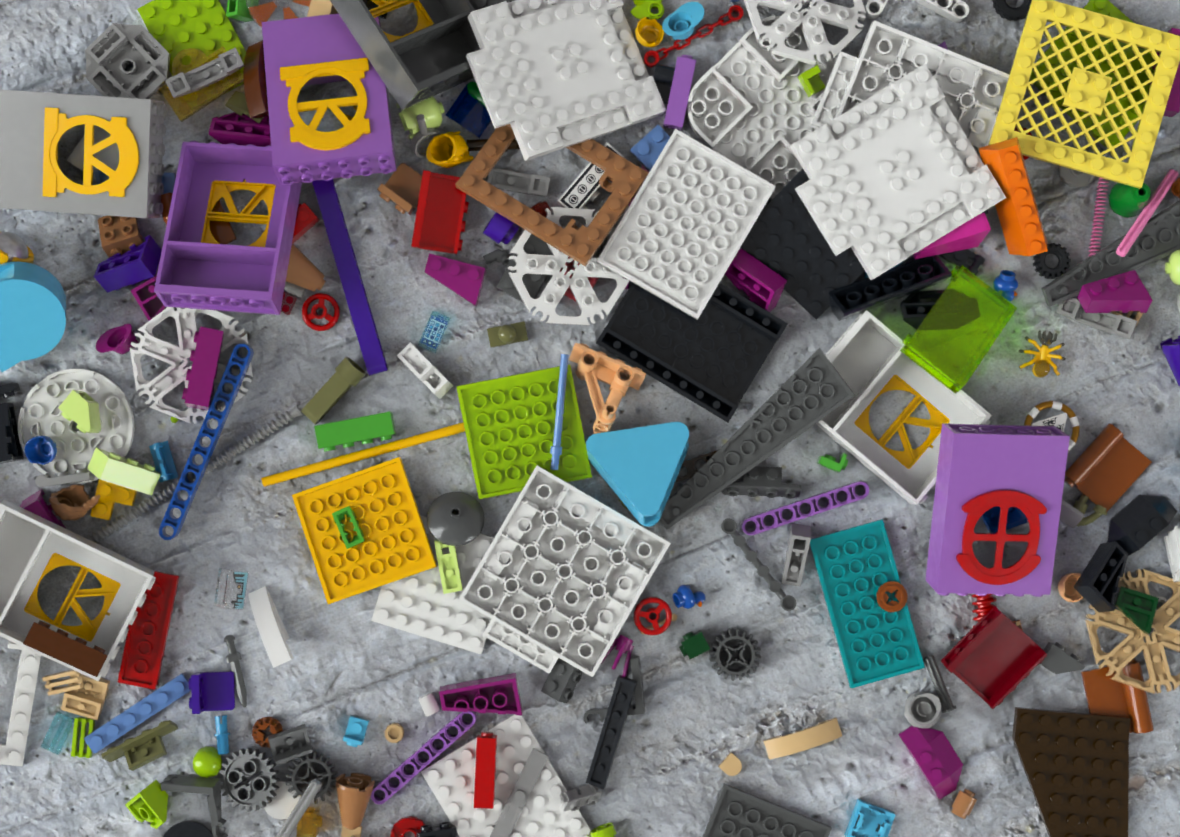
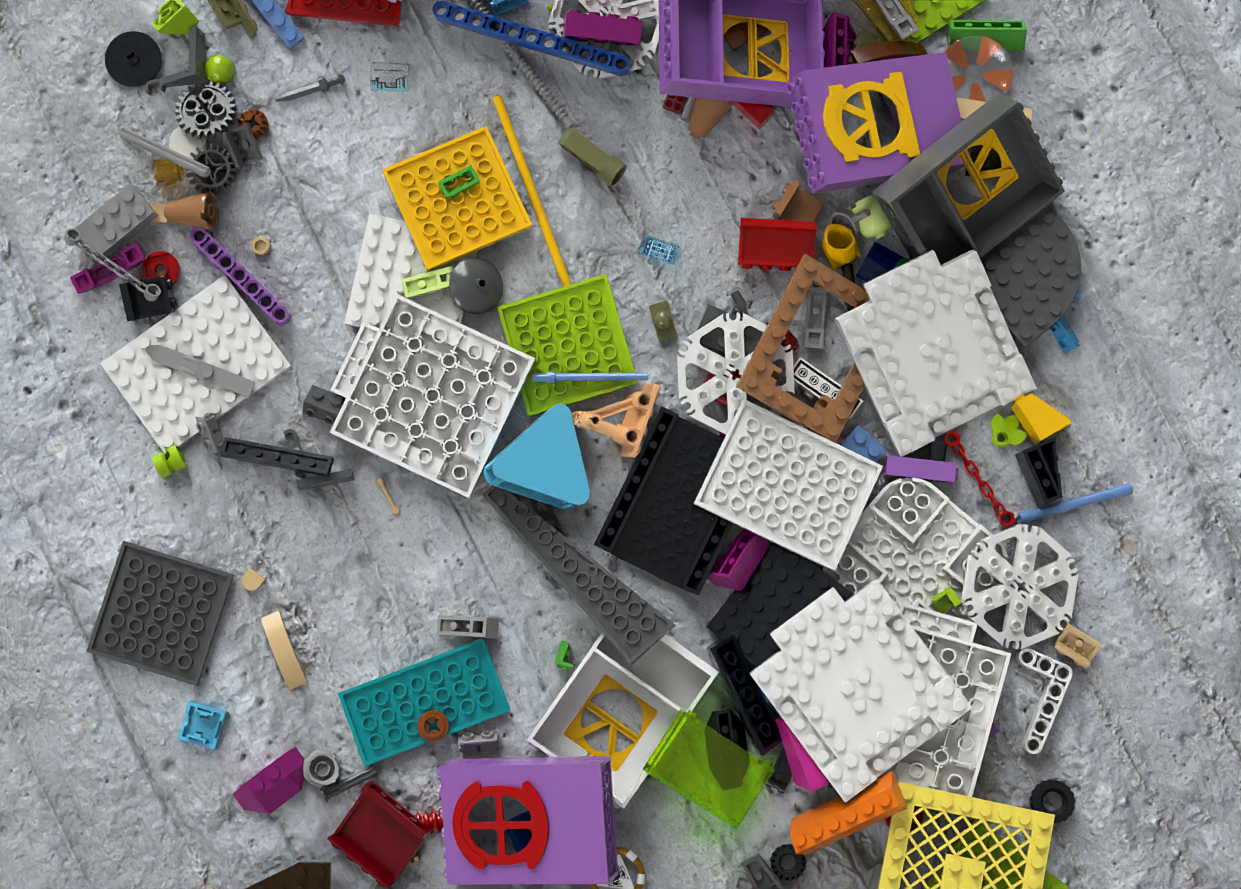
camera: 85 degrees right, 5 degrees down
dark purple bracket [188,671,235,714] -> none
dark azure axle [214,715,230,754] -> none
white slope [248,586,294,668] -> none
red piece [302,293,340,331] -> none
dark purple beam [312,179,388,376] -> none
bright green brick [314,412,396,452] -> none
medium azure bracket [343,716,369,747] -> none
white slope [397,342,453,399] -> none
white brick [419,692,440,717] -> none
magenta wedge [424,253,486,307] -> none
magenta wedge [439,673,522,716] -> none
red brick [474,732,497,809] -> none
dark purple piece [483,212,520,244] -> none
magenta plant [600,635,634,677] -> none
red piece [634,597,672,635] -> none
yellow hair [635,17,664,47] -> none
medium azure piece [662,1,704,40] -> none
blue animal [672,585,706,609] -> none
dark green brick [679,630,710,659] -> none
dark grey gear [709,628,761,681] -> none
dark grey bar [721,518,796,611] -> none
dark grey bracket [723,466,801,499] -> none
medium lavender beam [741,481,869,535] -> none
medium nougat brick [951,789,977,819] -> none
blue animal [993,270,1018,302] -> none
animal [1019,330,1066,378] -> none
none -> light grey hinge [458,731,498,754]

